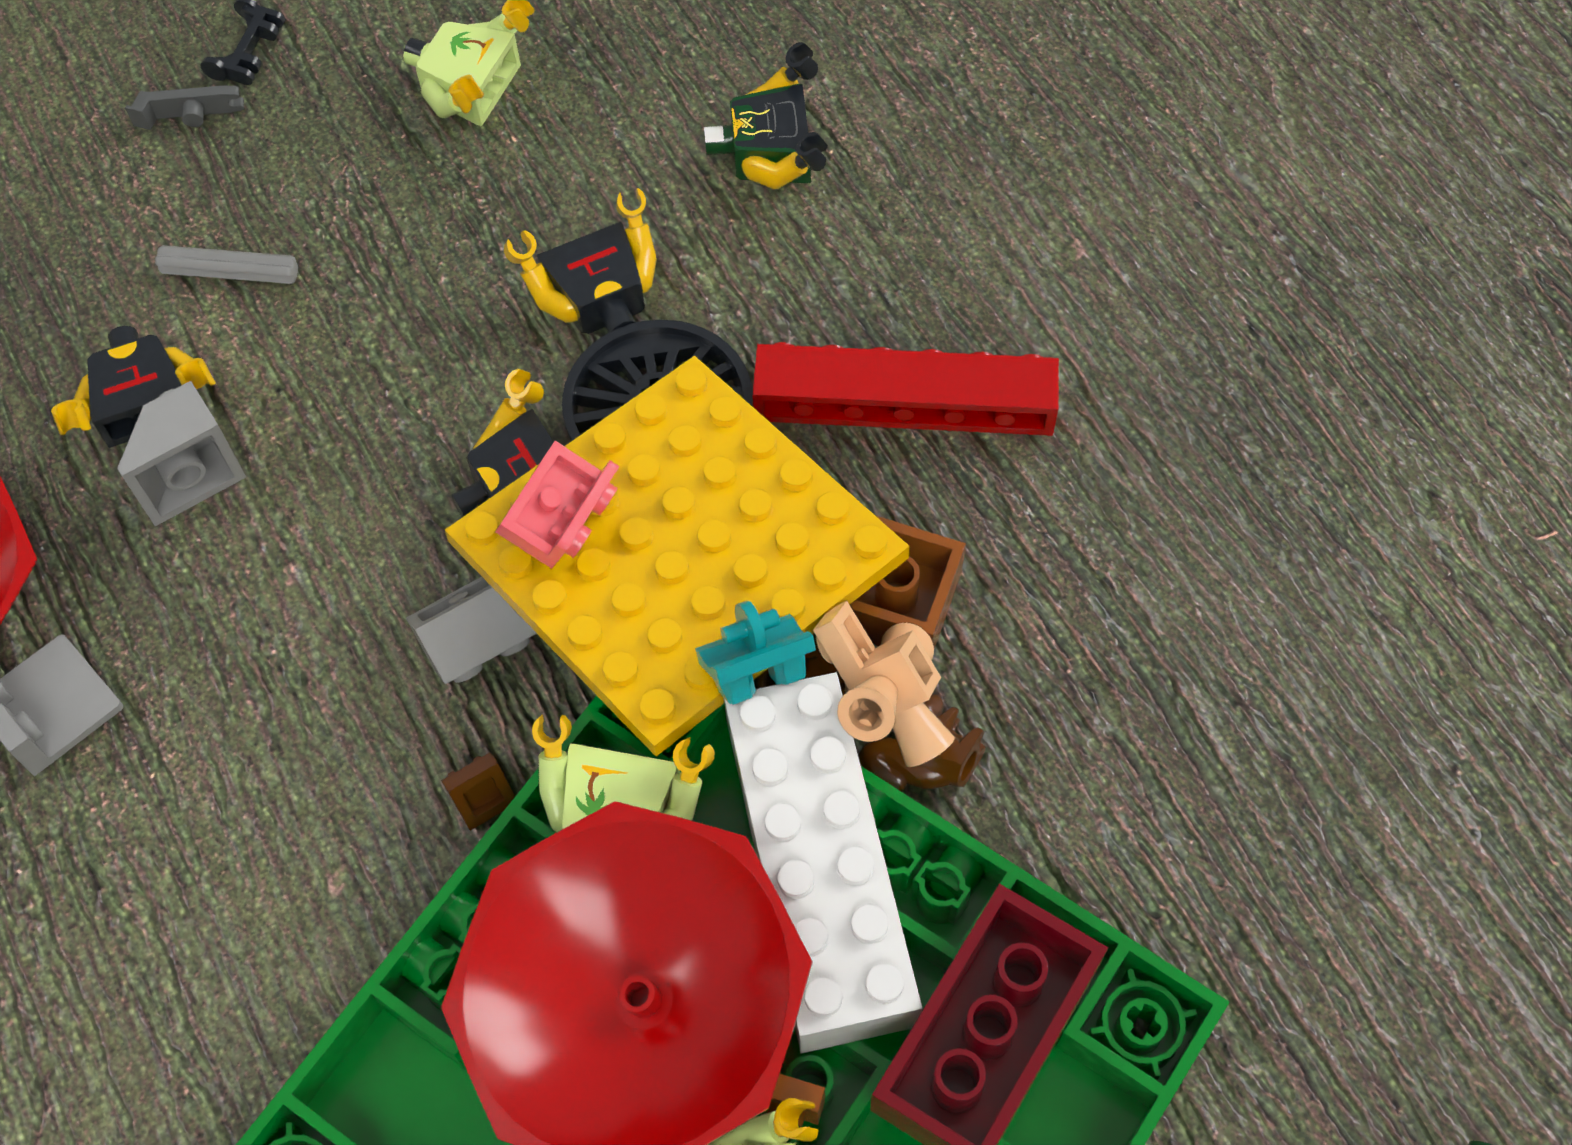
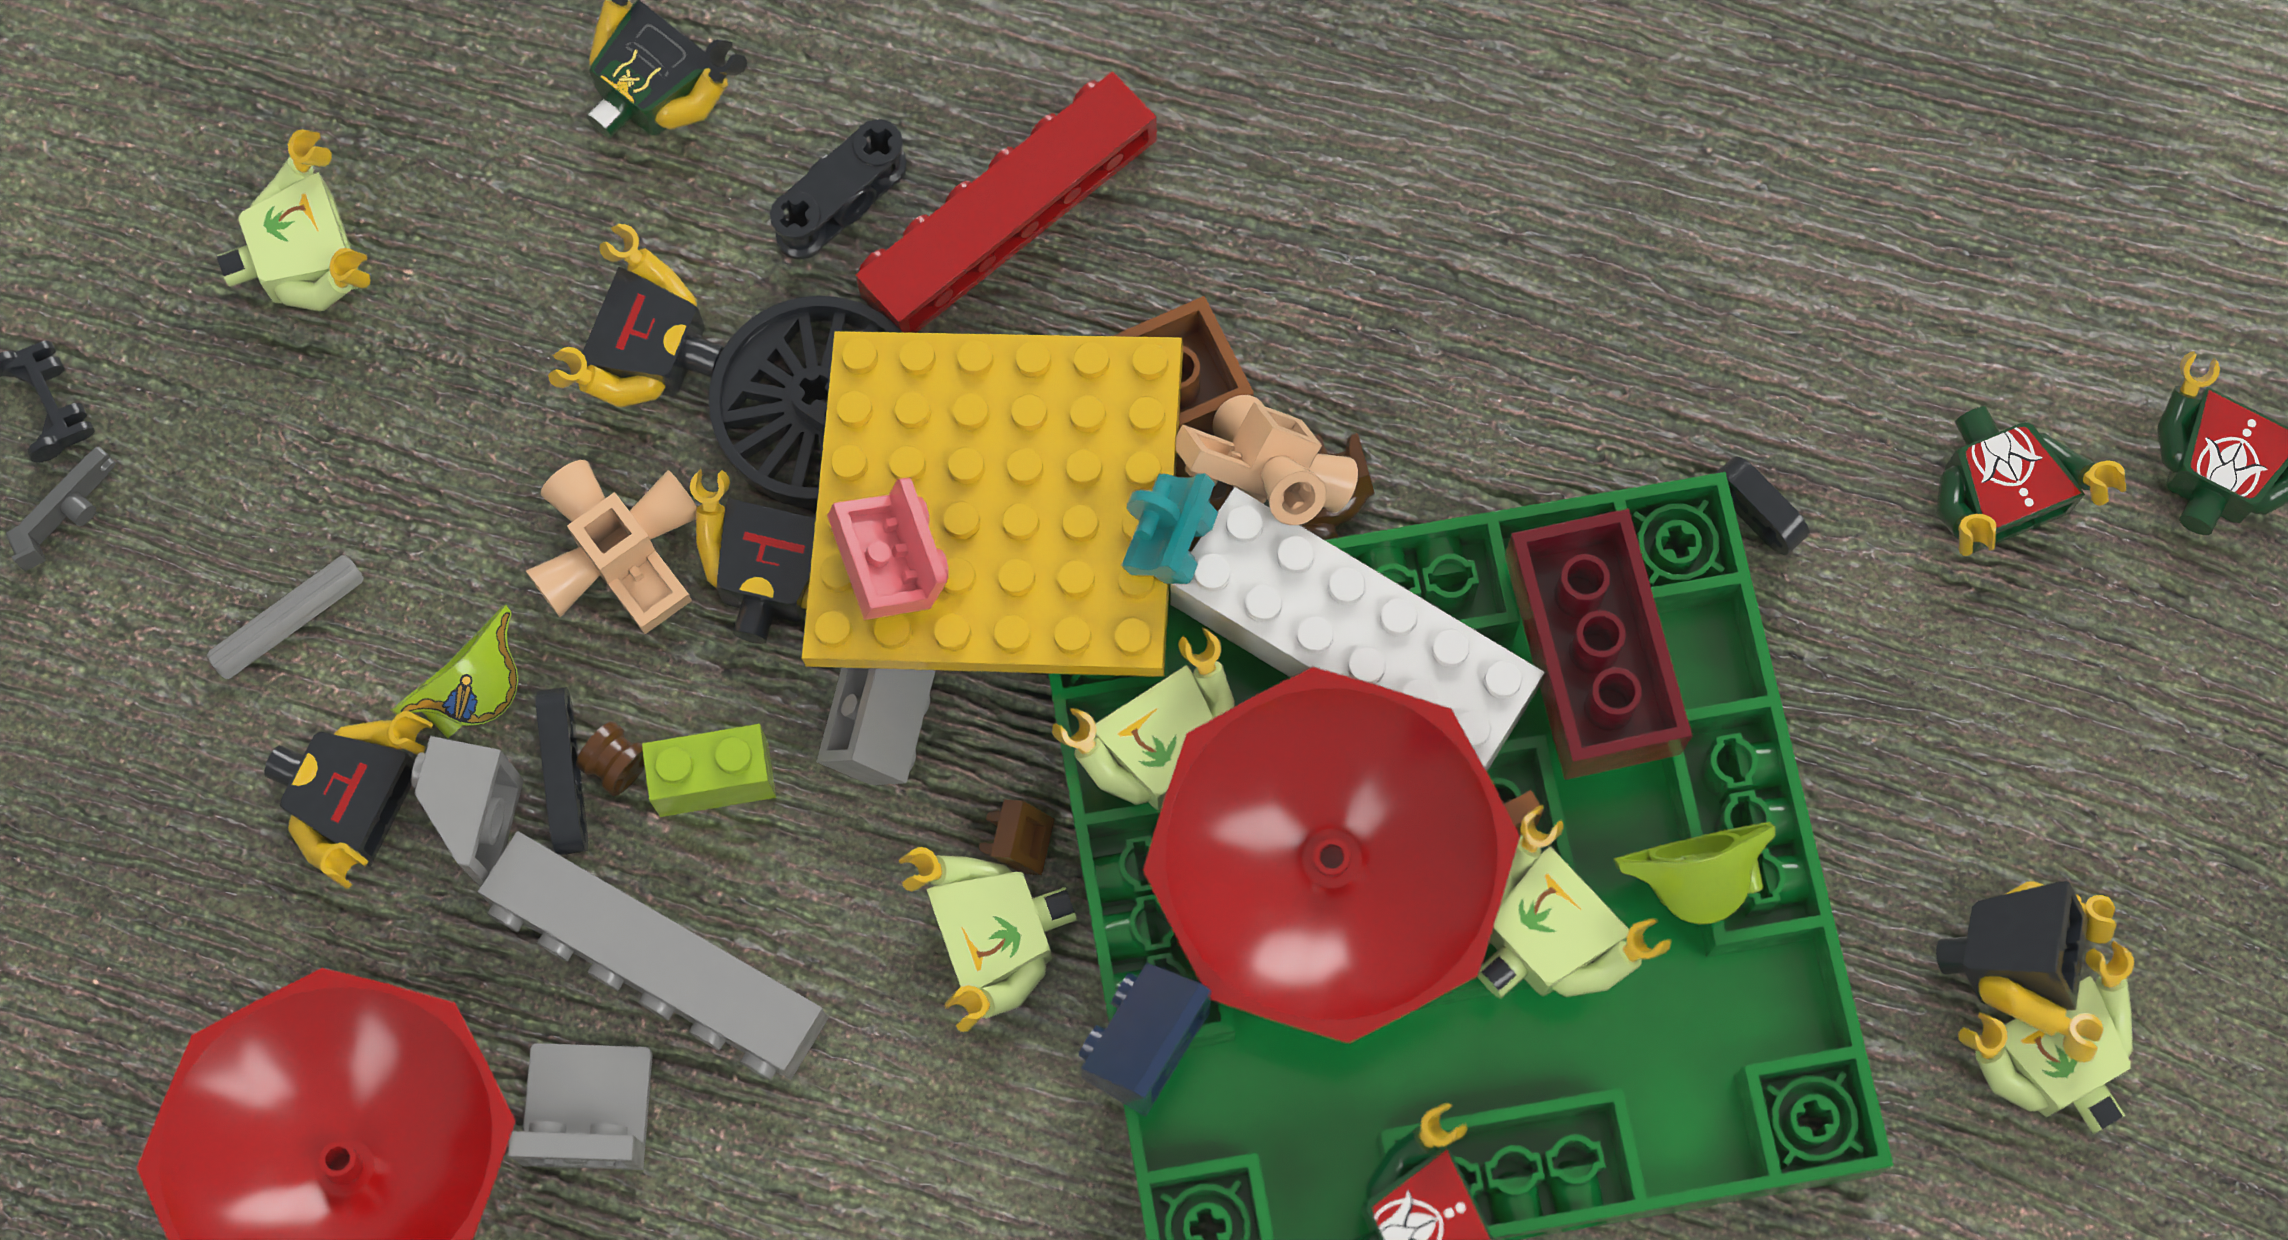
camera: 45 degrees left, 10 degrees up
none -> lime hat [390,605,518,738]
none -> light grey brick [478,831,829,1081]
none -> light nougat brick [526,460,697,634]
none -> black beam [535,687,589,856]
none -> reddish brown wheel [576,721,645,796]
none -> lime brick [642,724,776,817]
none -> black piece [770,119,907,260]
none -> yellowish green torso [899,847,1077,1032]
none -> dark blue slope [1078,963,1211,1117]
none -> black beam [1714,456,1809,555]

